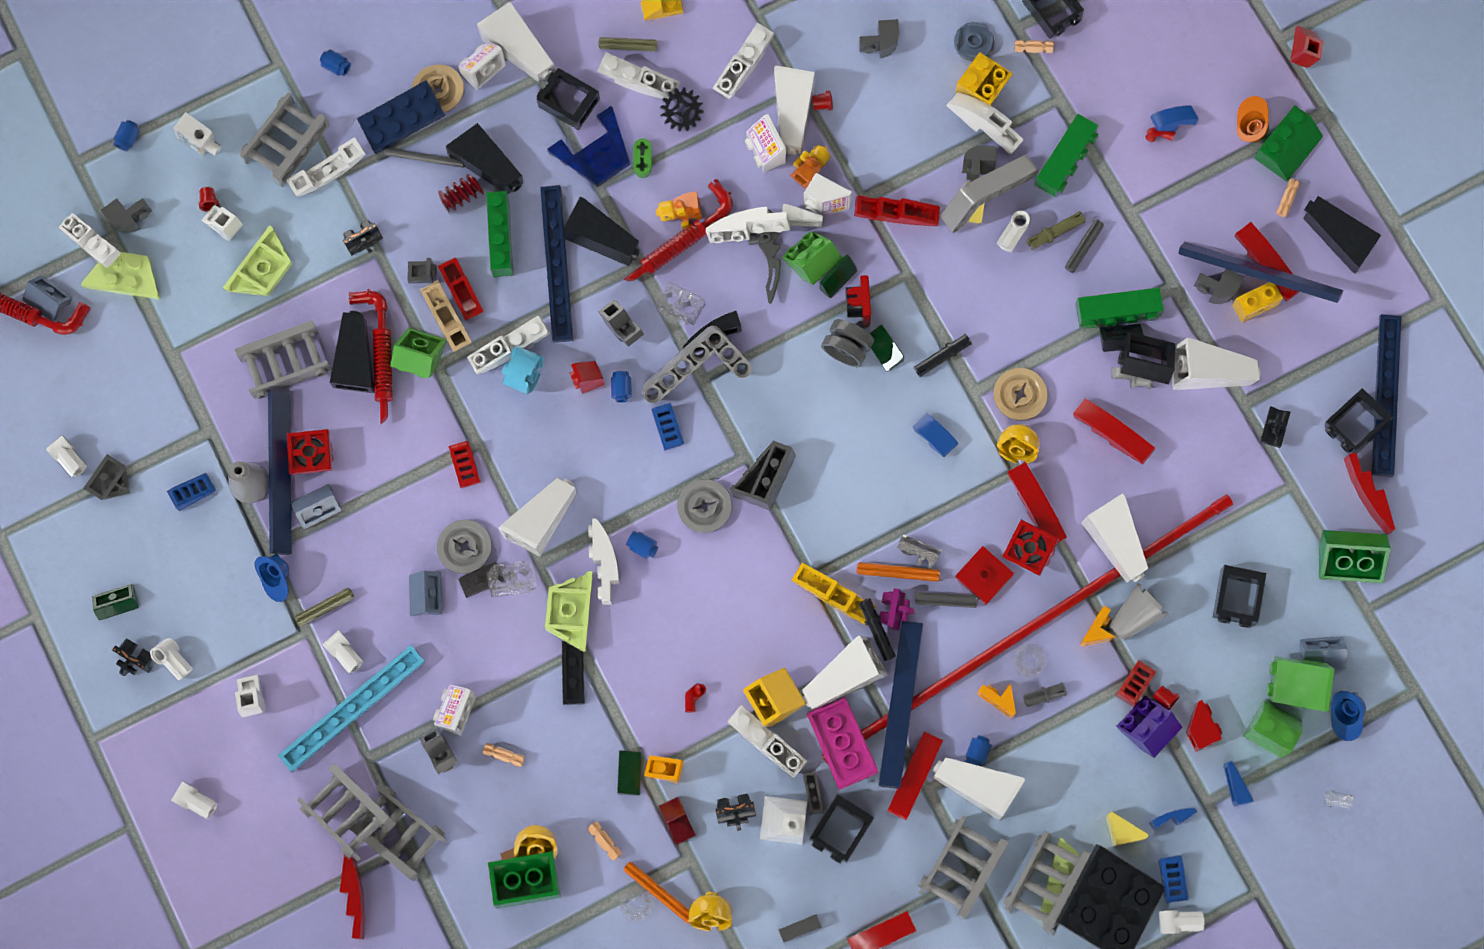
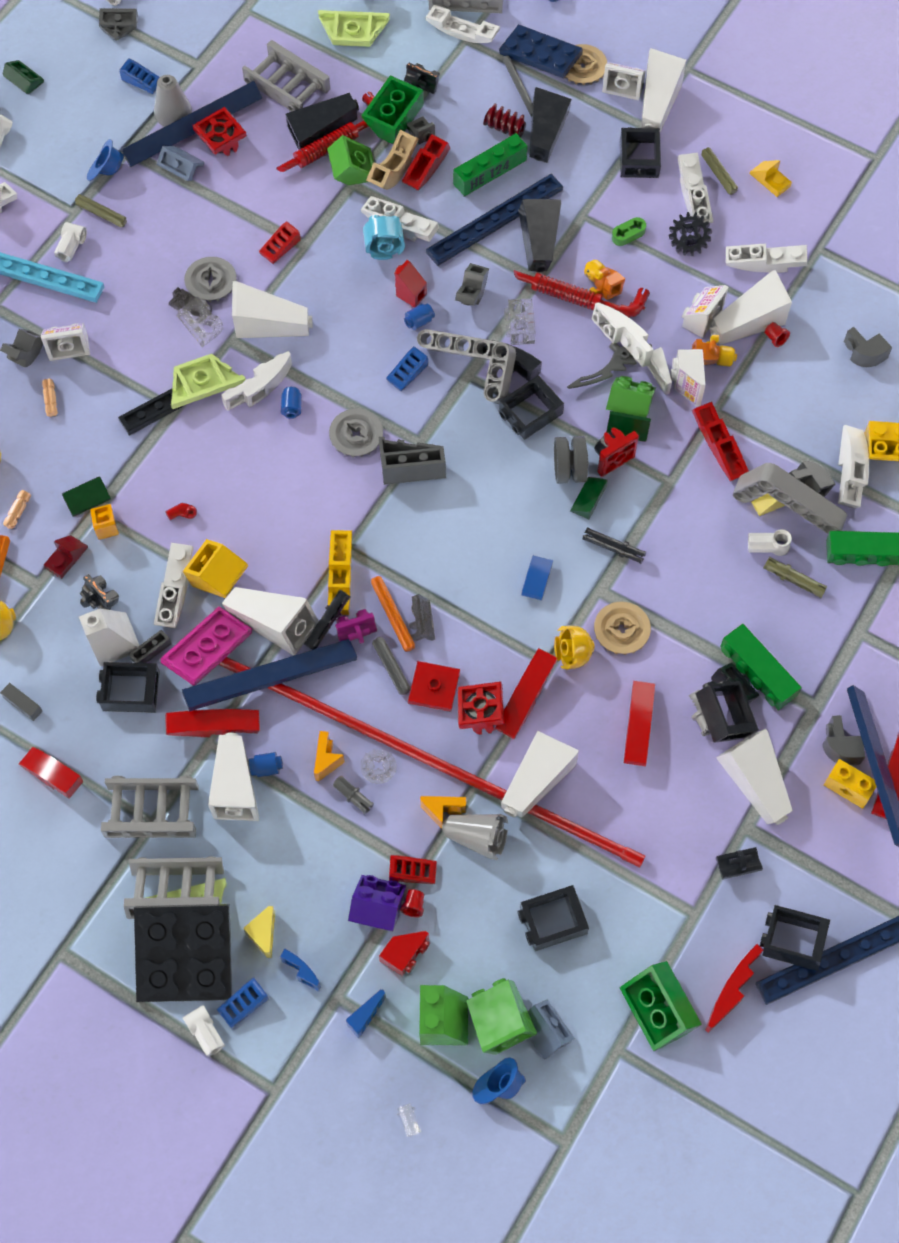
camera: 55 degrees right, 10 degrees down
sand blue panel [409,570,442,616] -> none
clear blue wing [547,106,630,187] -> none
dark grey axle [1065,219,1104,273] -> none
none -> green slope [361,75,424,144]
none -> black window [499,375,564,440]

